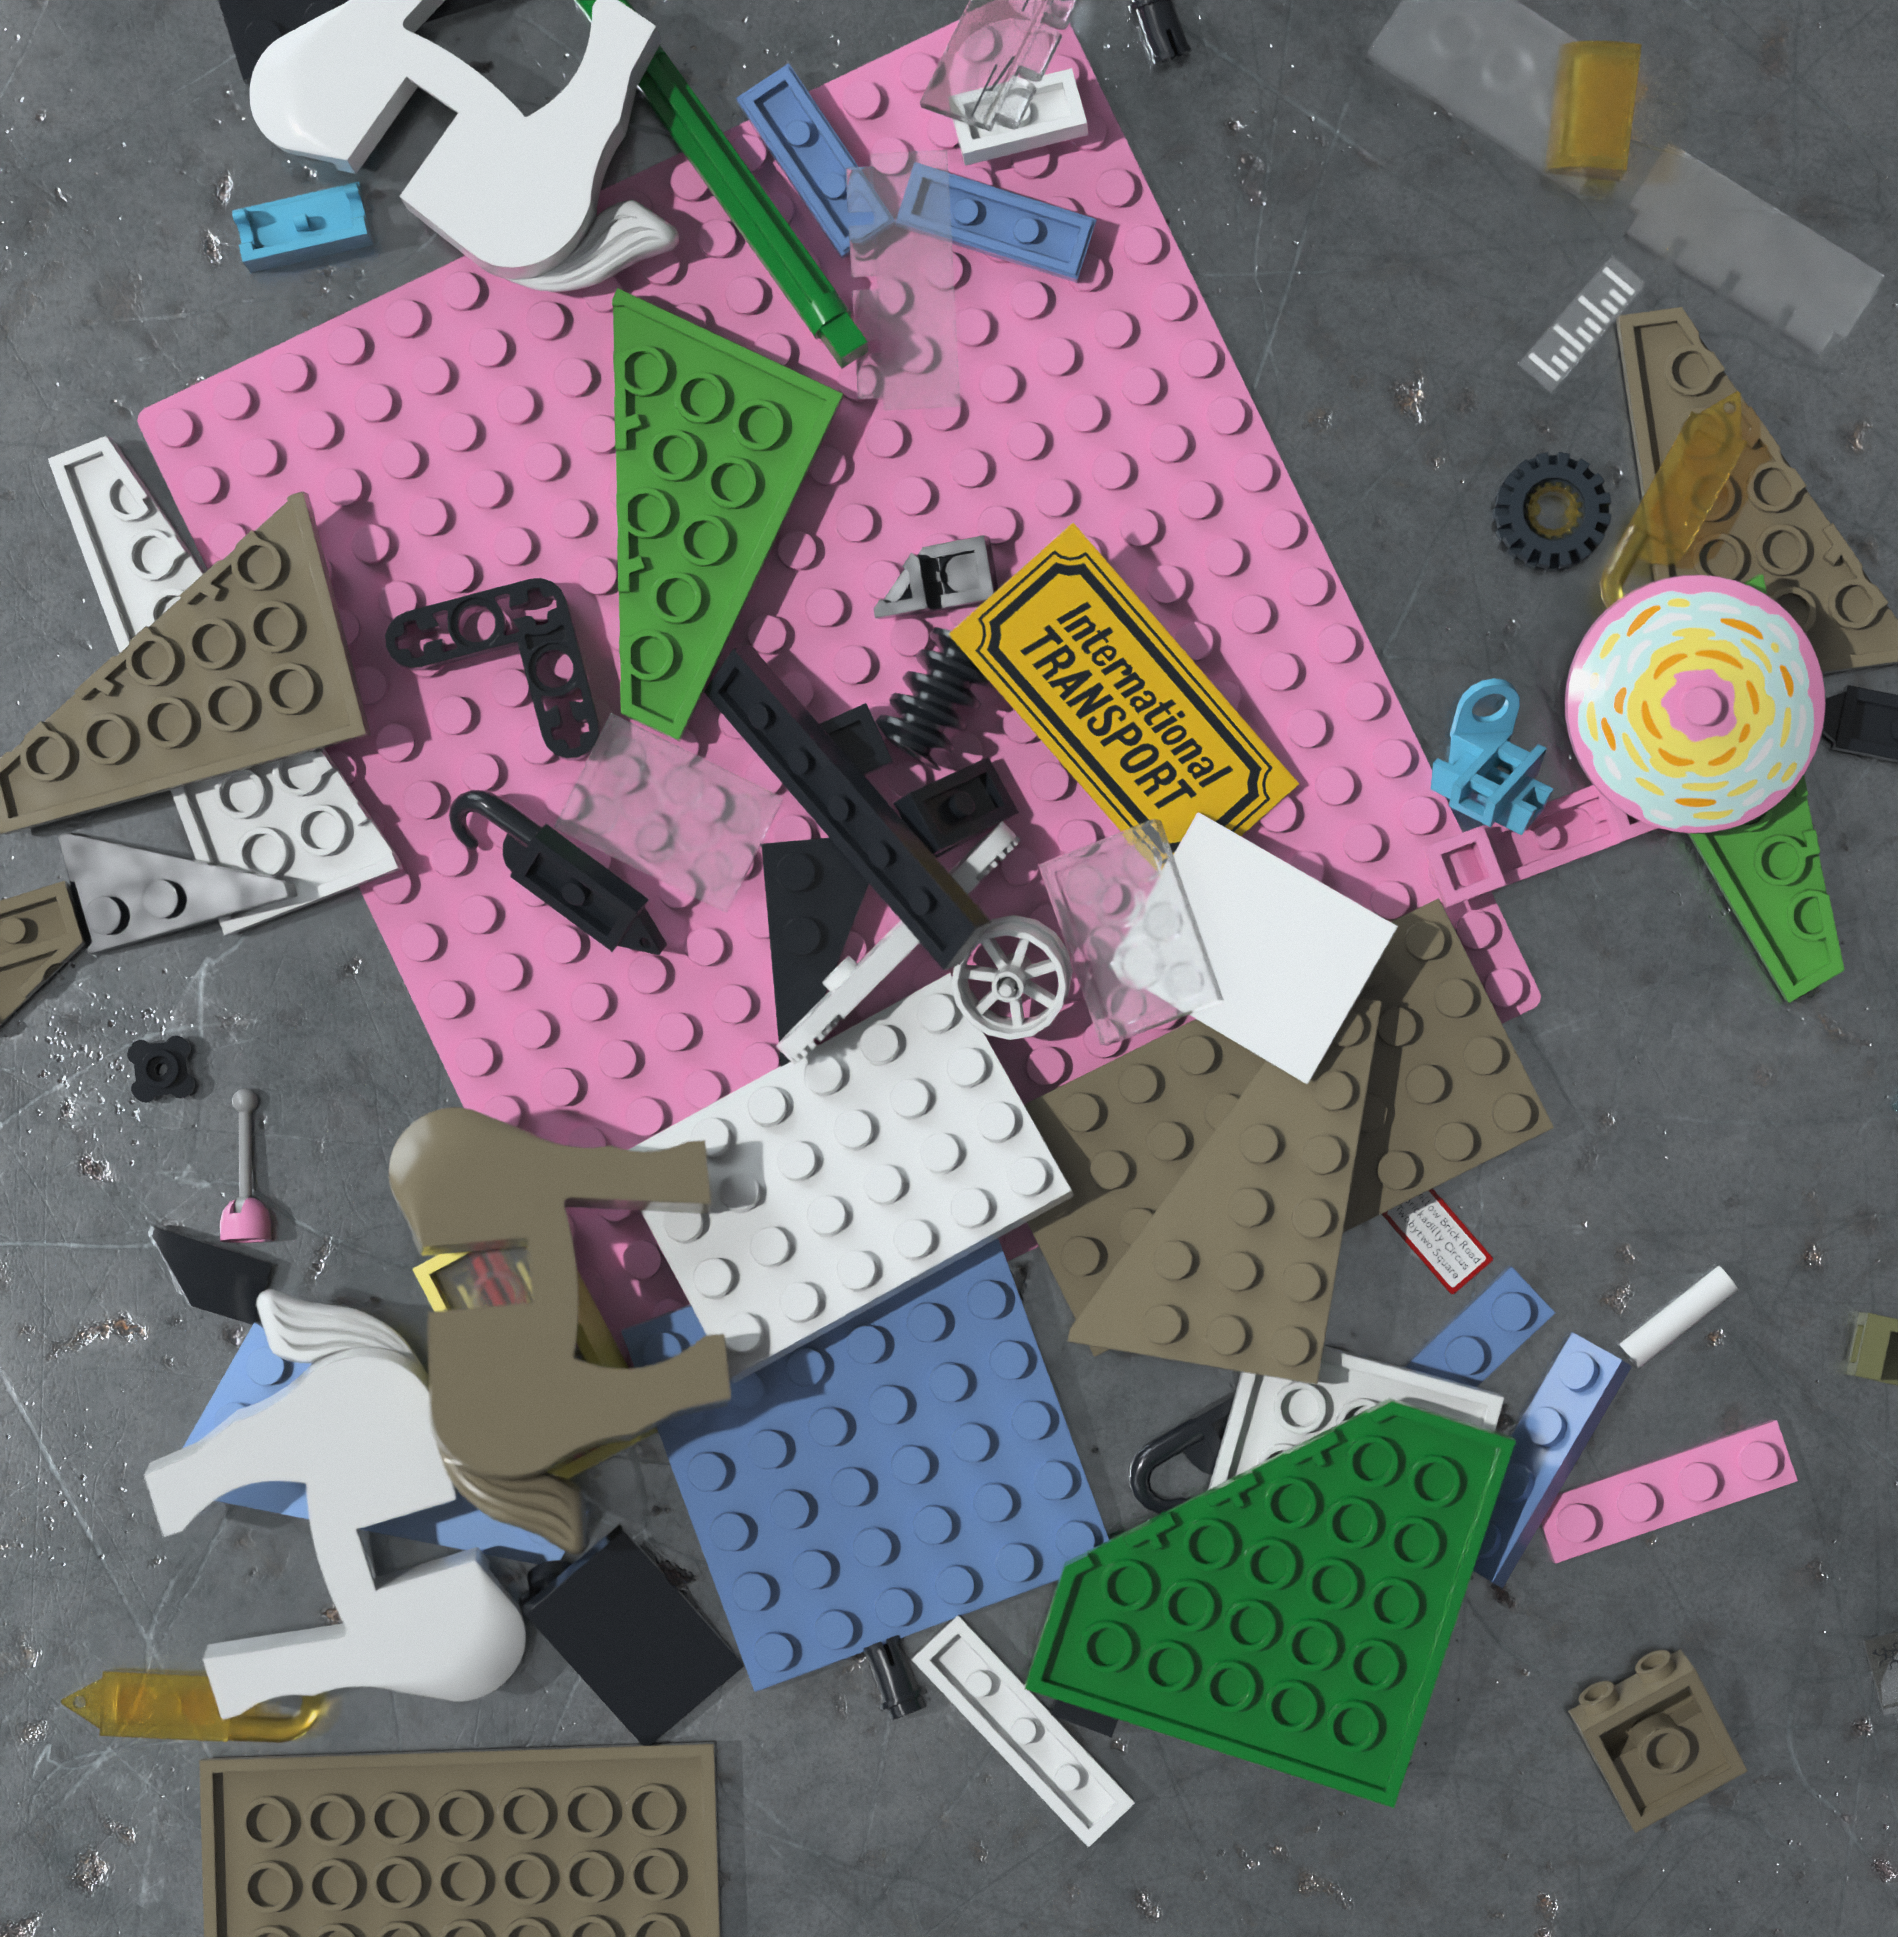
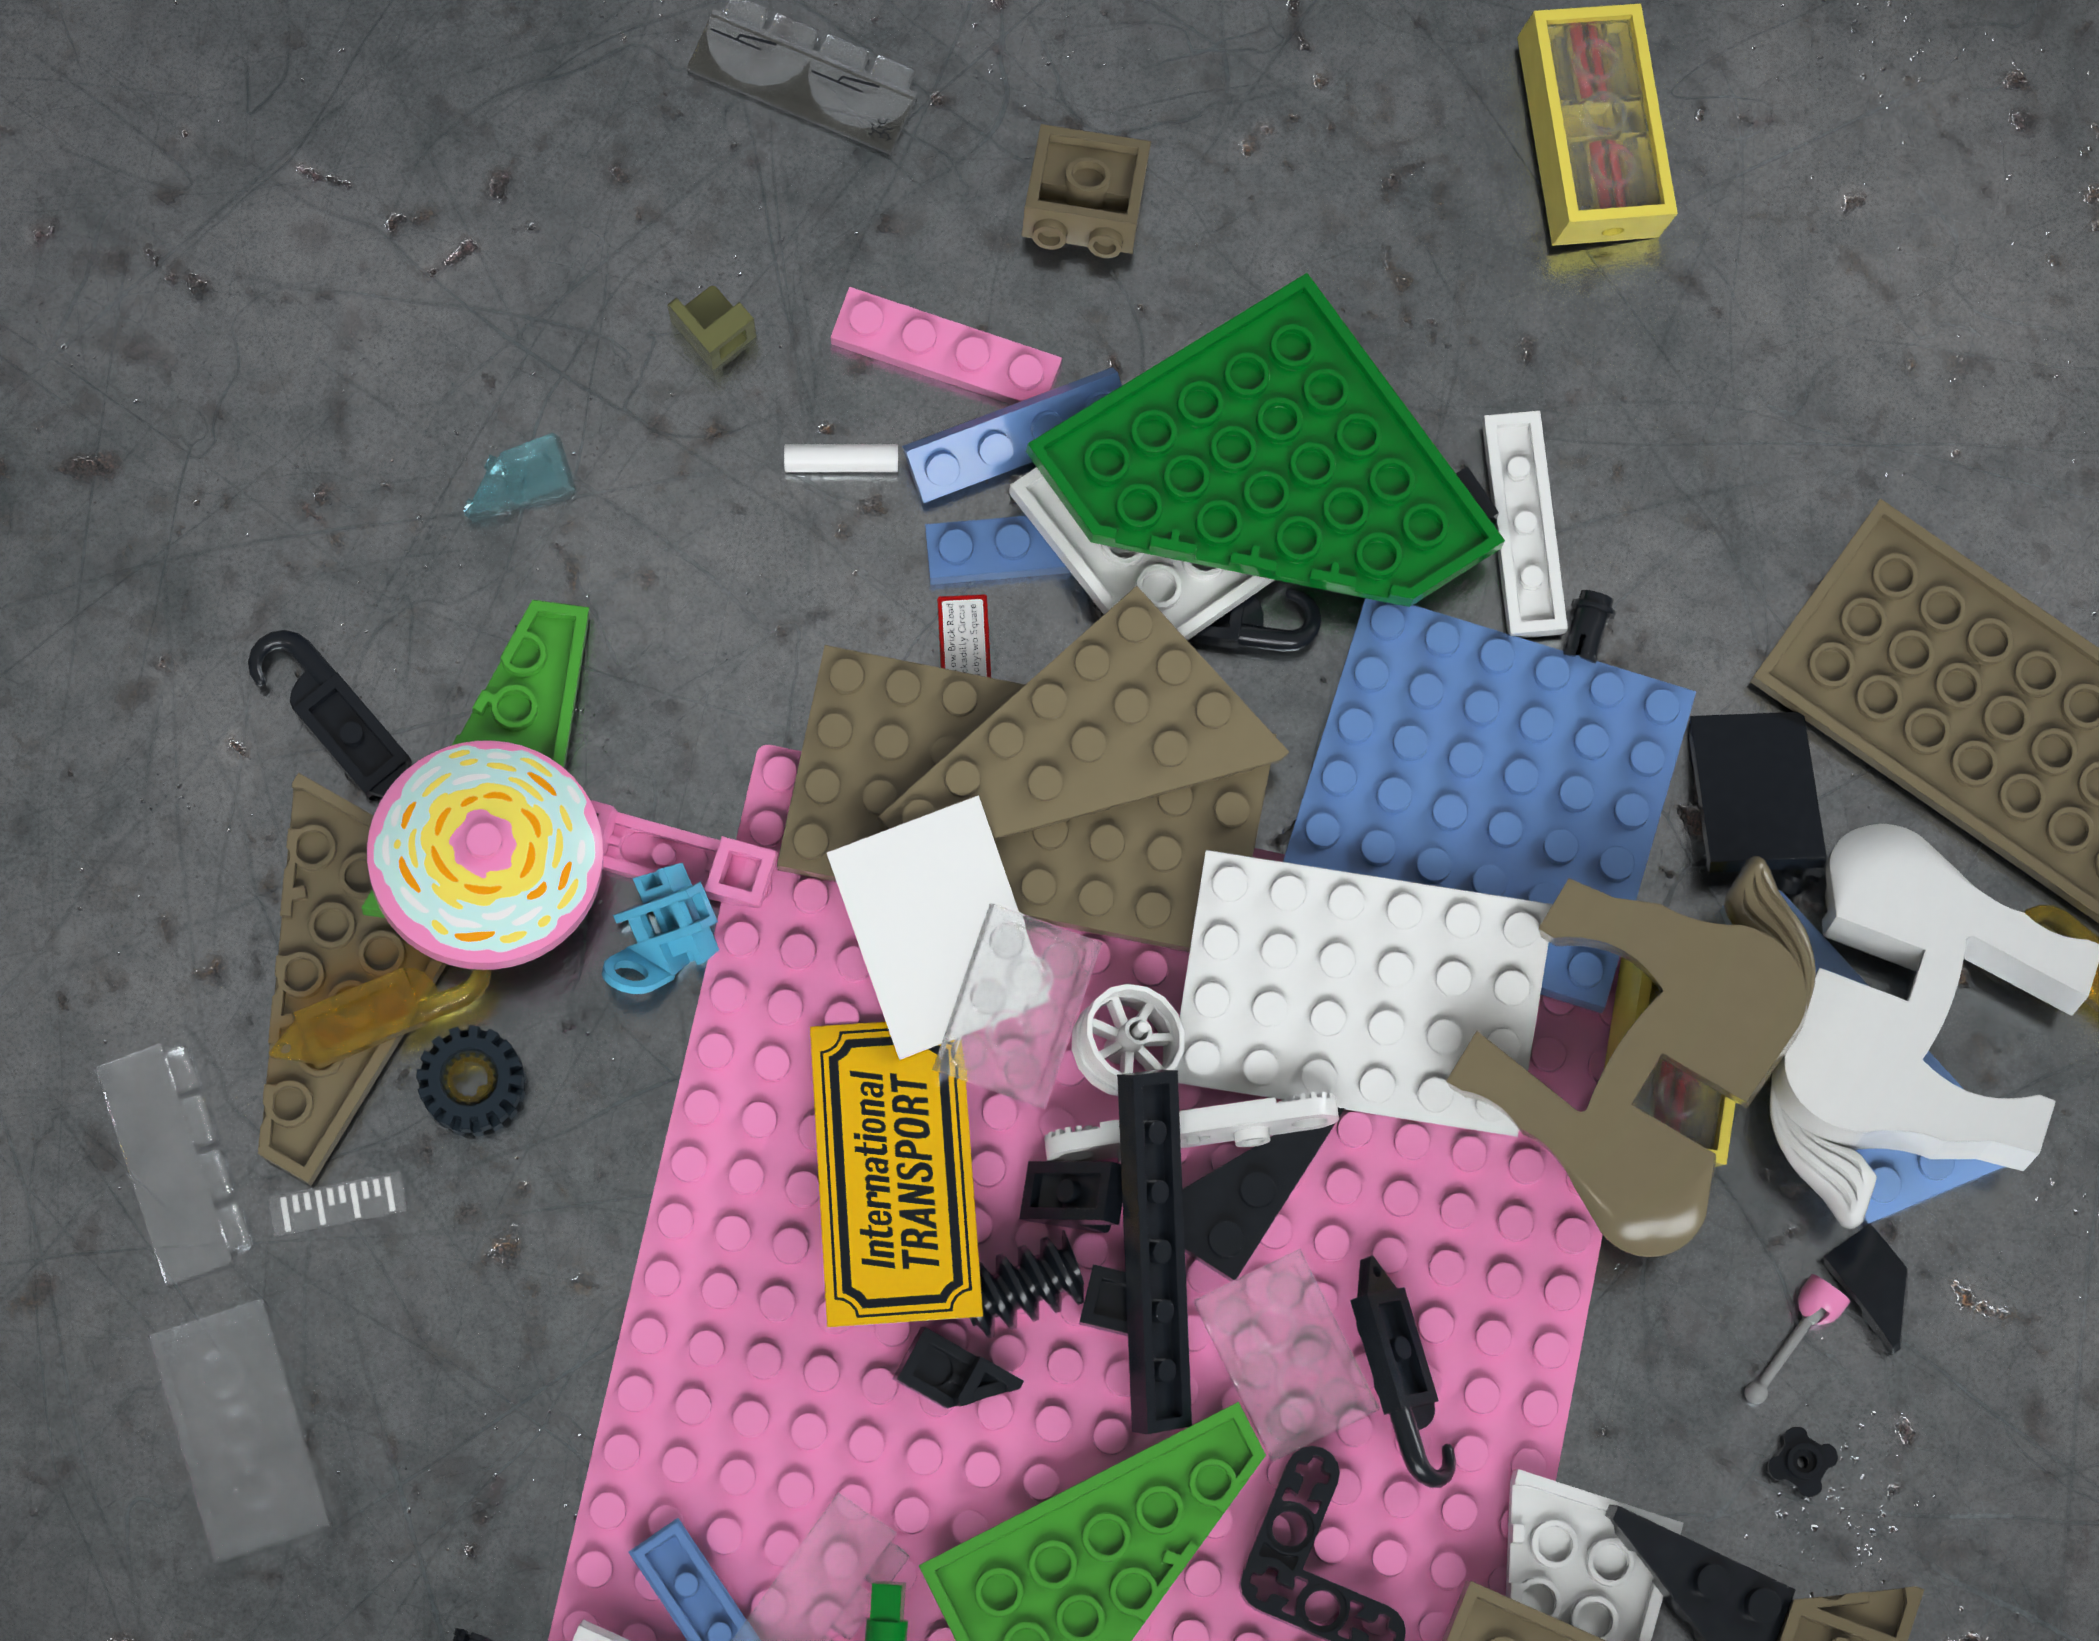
camera: 150 degrees left, 10 degrees down
clear yellow brick [1544,41,1642,182] -> none

